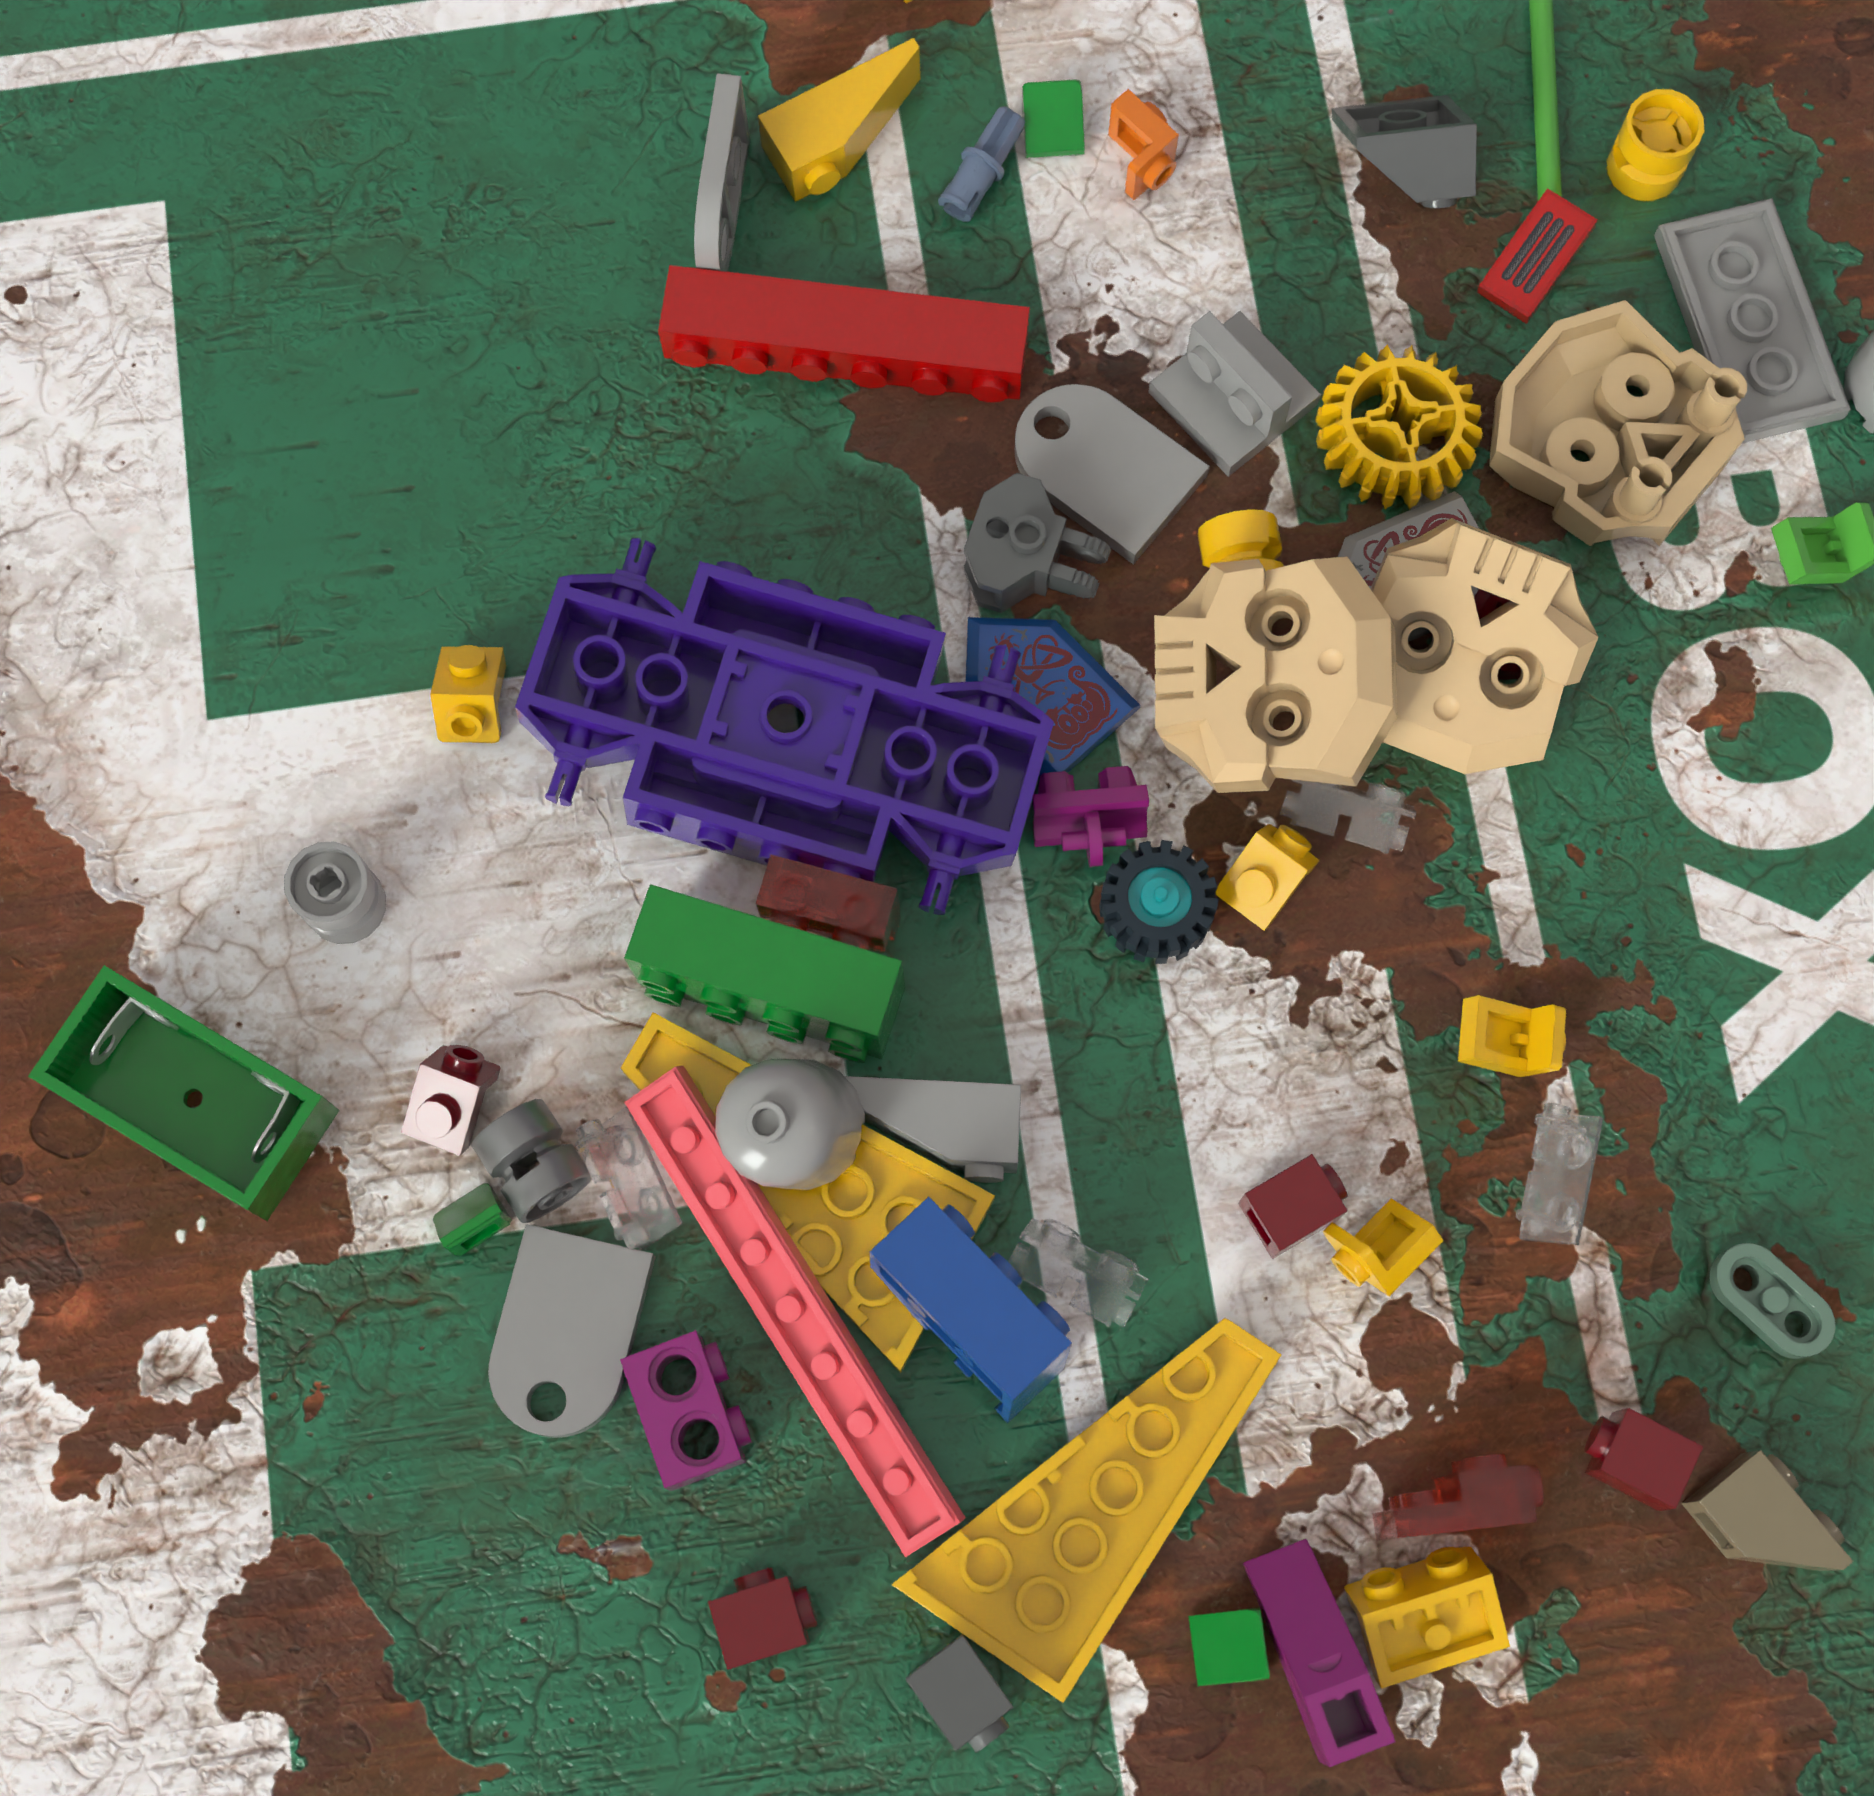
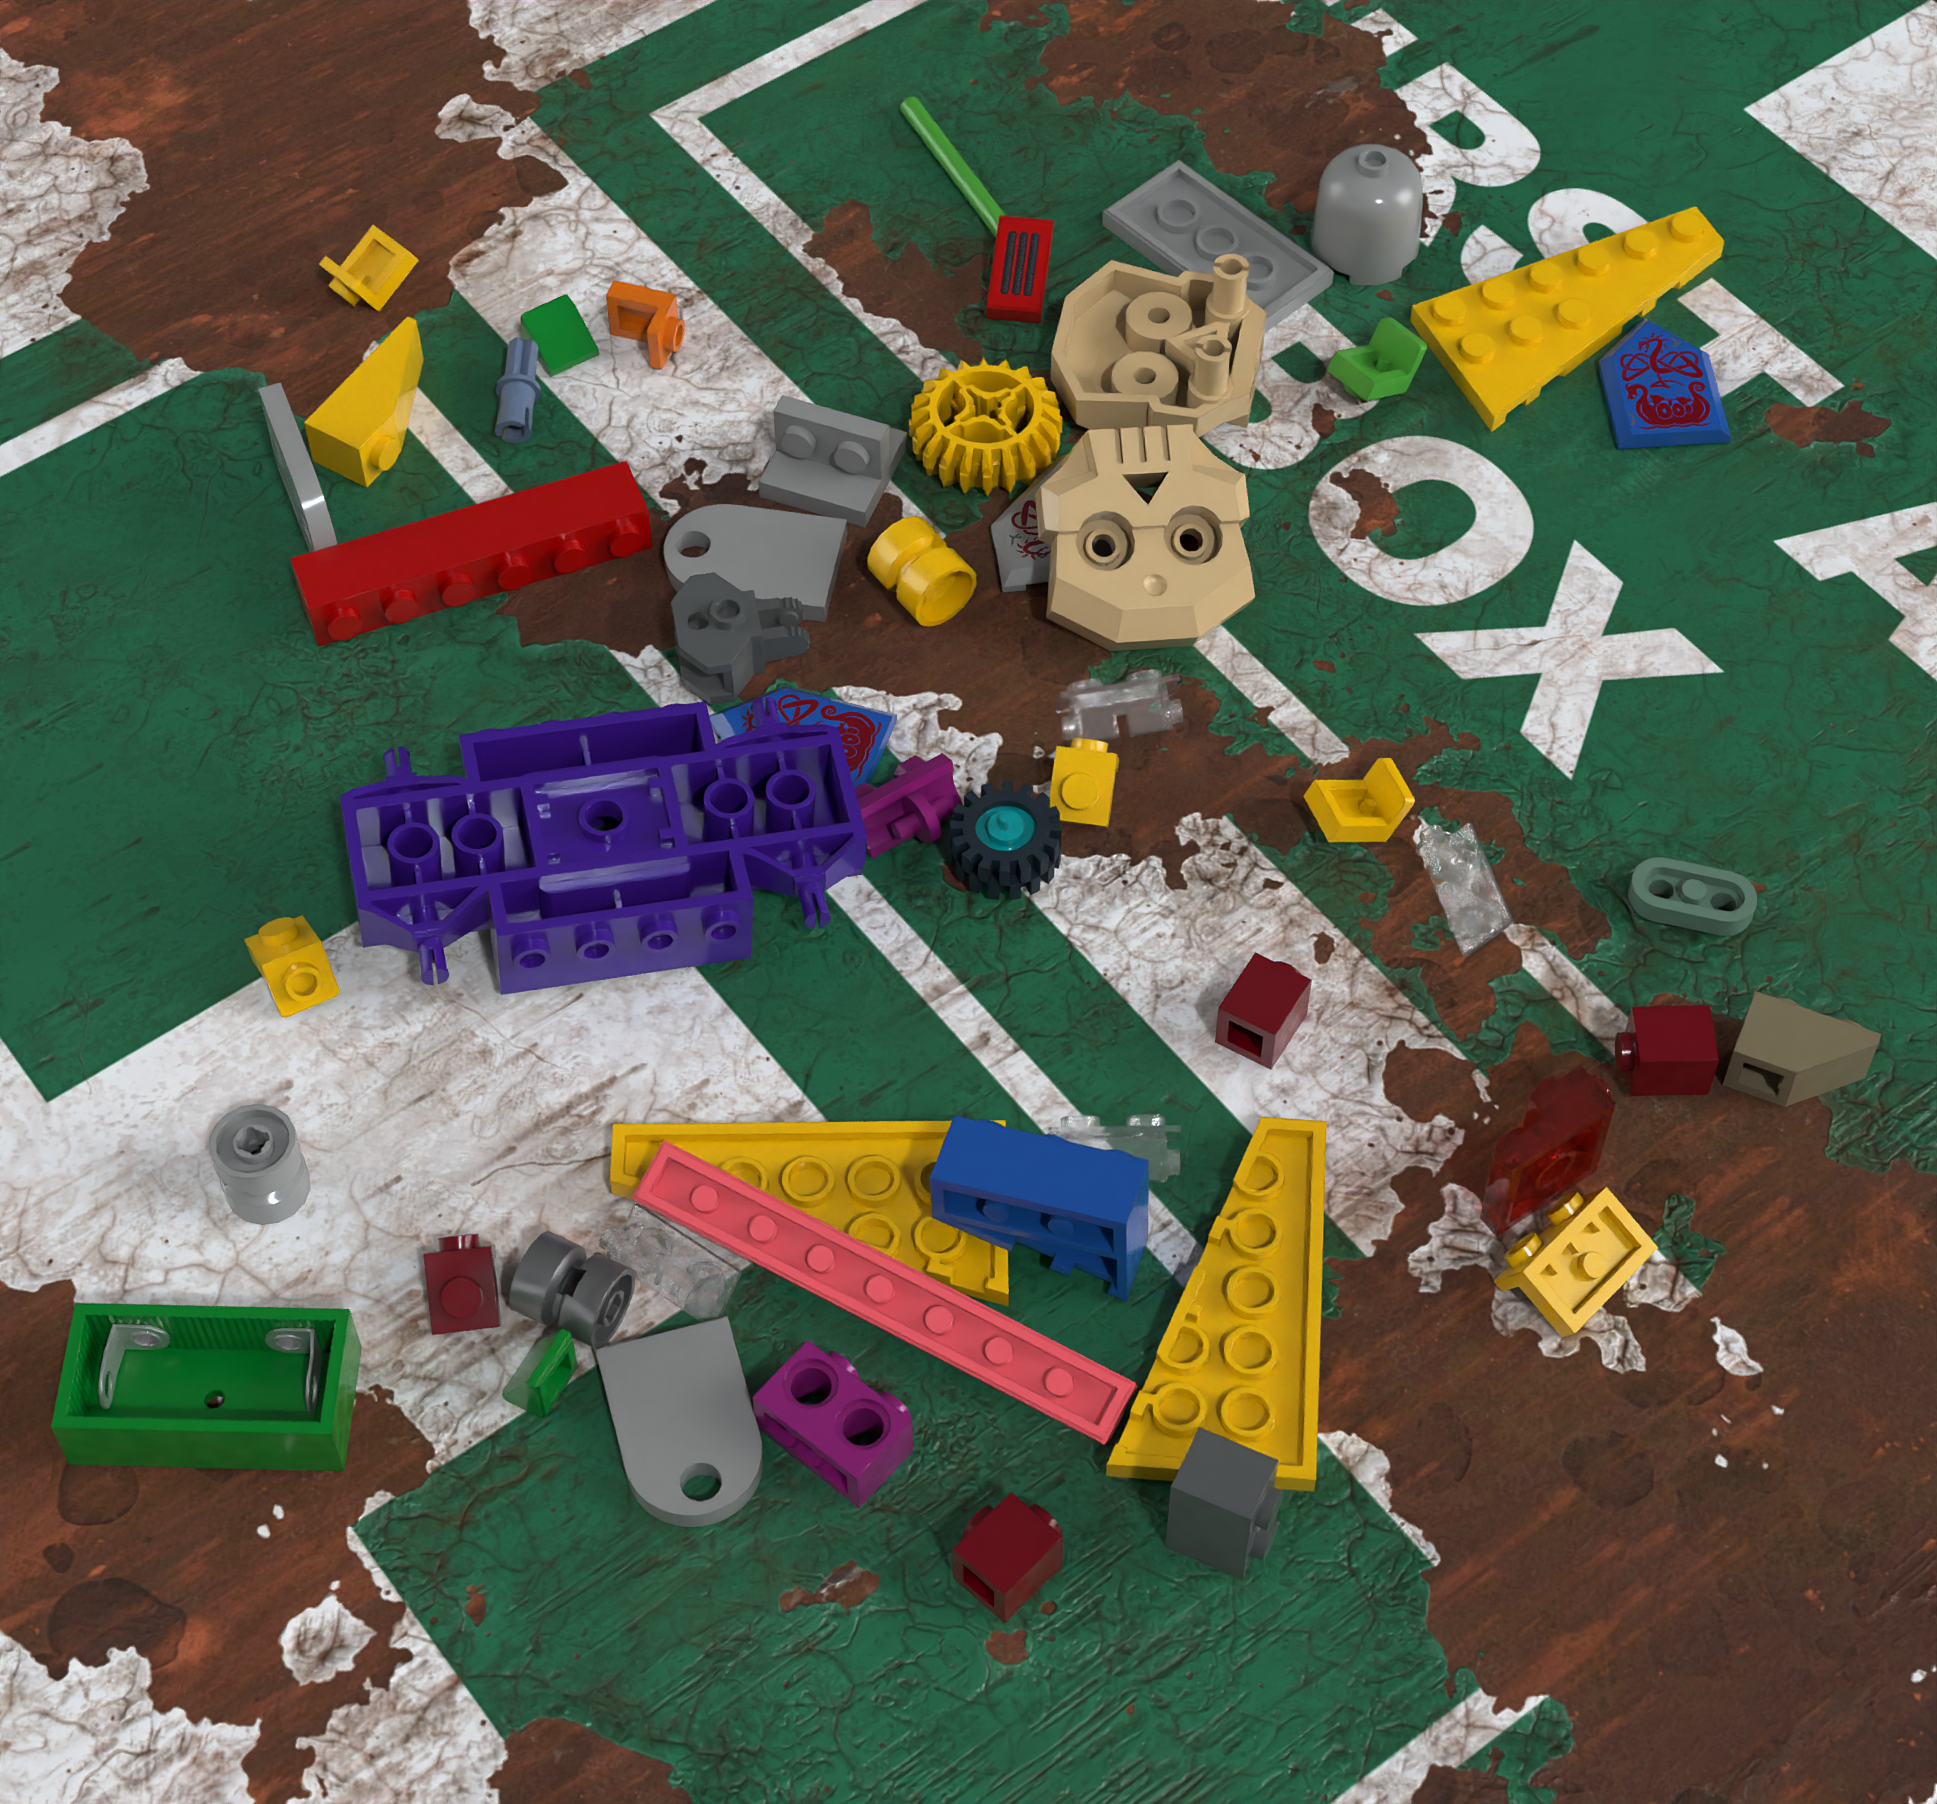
camera: 30 degrees left, 20 degrees down
green brick [624,884,905,1063] -> none
light grey cylinder [715,1059,865,1190] -> none
clear red plate [756,854,901,952] -> none
light grey slope [844,1076,1021,1183] -> none
tan brick [1154,556,1397,793] -> none
green slope [1188,1608,1270,1686] -> none
magenta slope [1243,1539,1396,1767] -> none
yellow bracket [1323,1198,1444,1296] -> none
dark grey slope [1331,95,1477,208] -> none
yellow wheel [1607,89,1704,201] -> none

